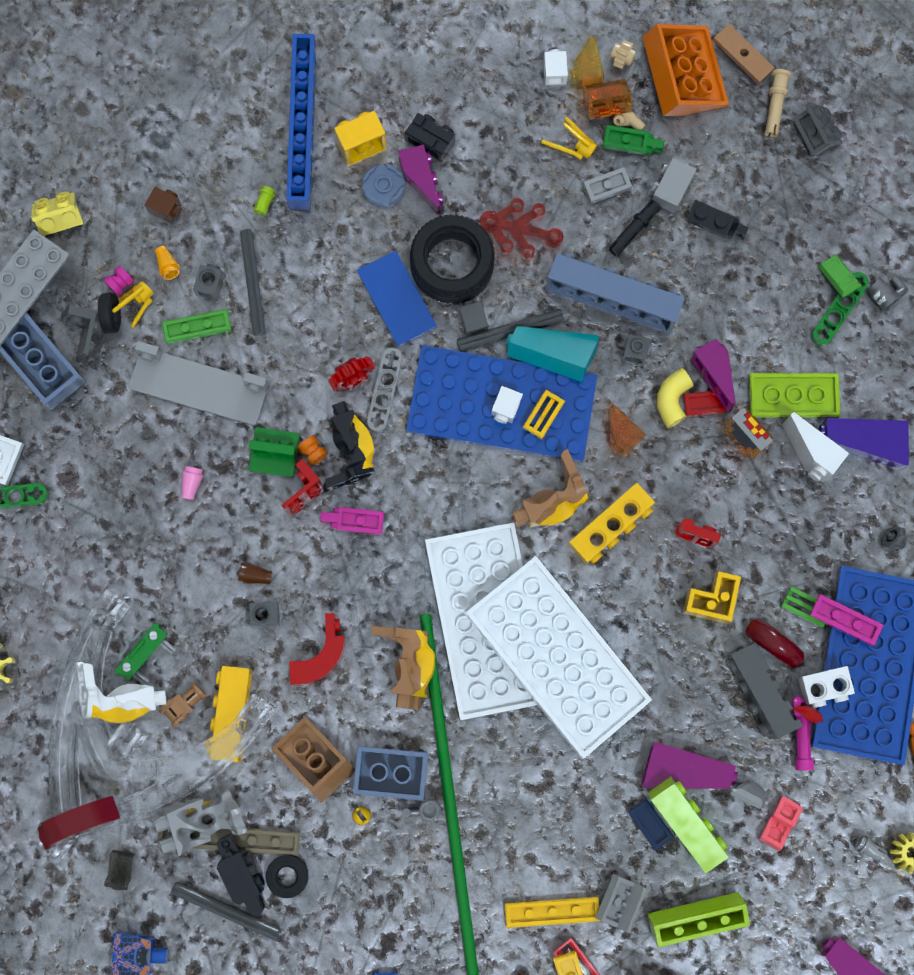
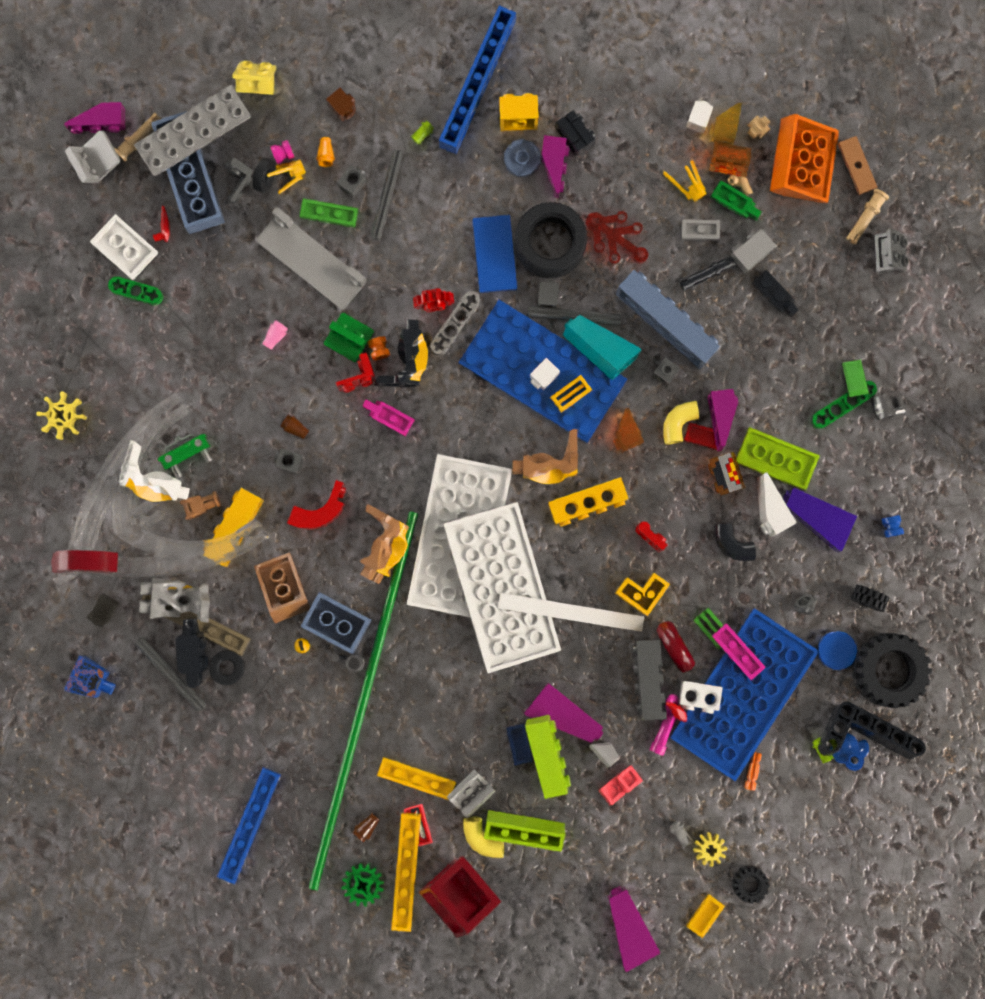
camera: 25 degrees right, 5 degrees up
none -> red bar [153,206,170,242]
none -> light yellow cylinder [463,816,504,858]
none -> white sticker [498,593,644,632]
none -> black cylinder [714,523,756,562]

